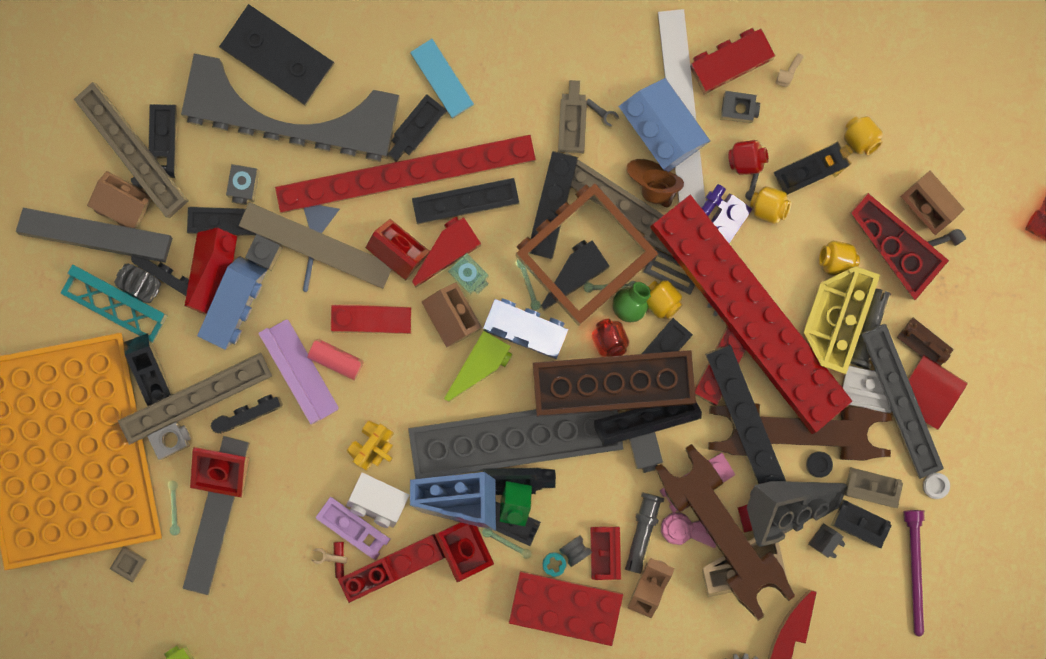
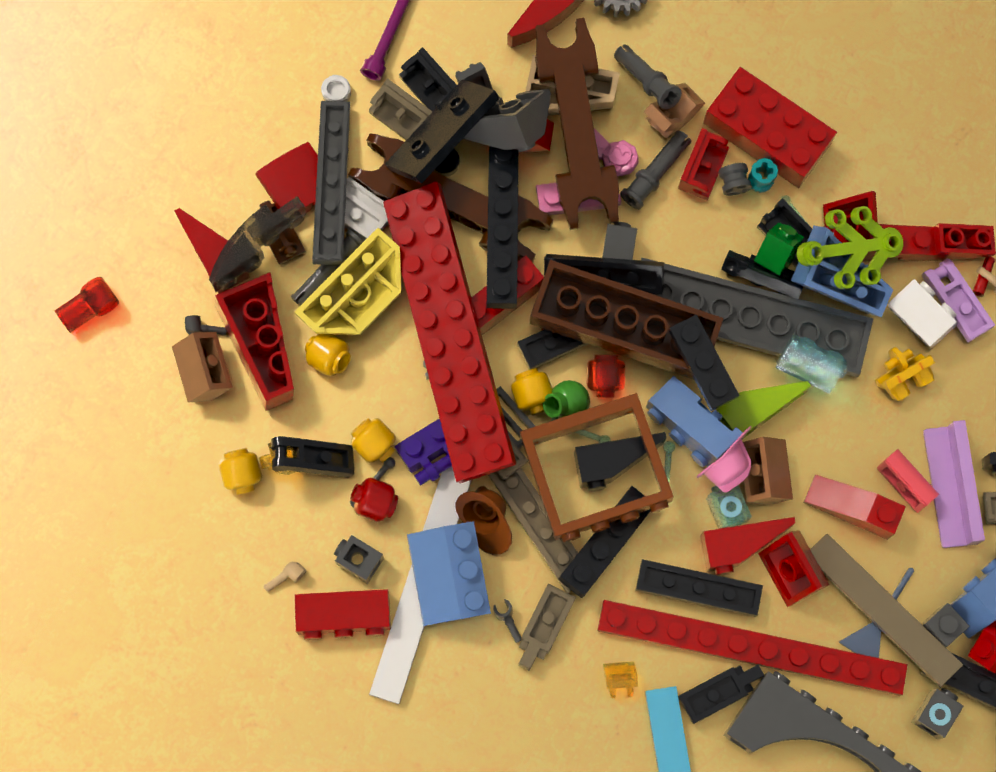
camera: 155 degrees left, 10 degrees down
none -> red slope [174,208,251,294]
none -> clear smoke slope [209,196,306,293]
none -> black plate [385,79,500,184]
none -> clear yellow tile [603,662,638,698]
none -> dark grey pin [614,44,682,110]
none -> black plate [668,315,740,411]
none -> bright pink piece [697,426,752,493]
none -> clear light blue bracket [776,334,847,394]
none -> lime plant [797,206,903,289]

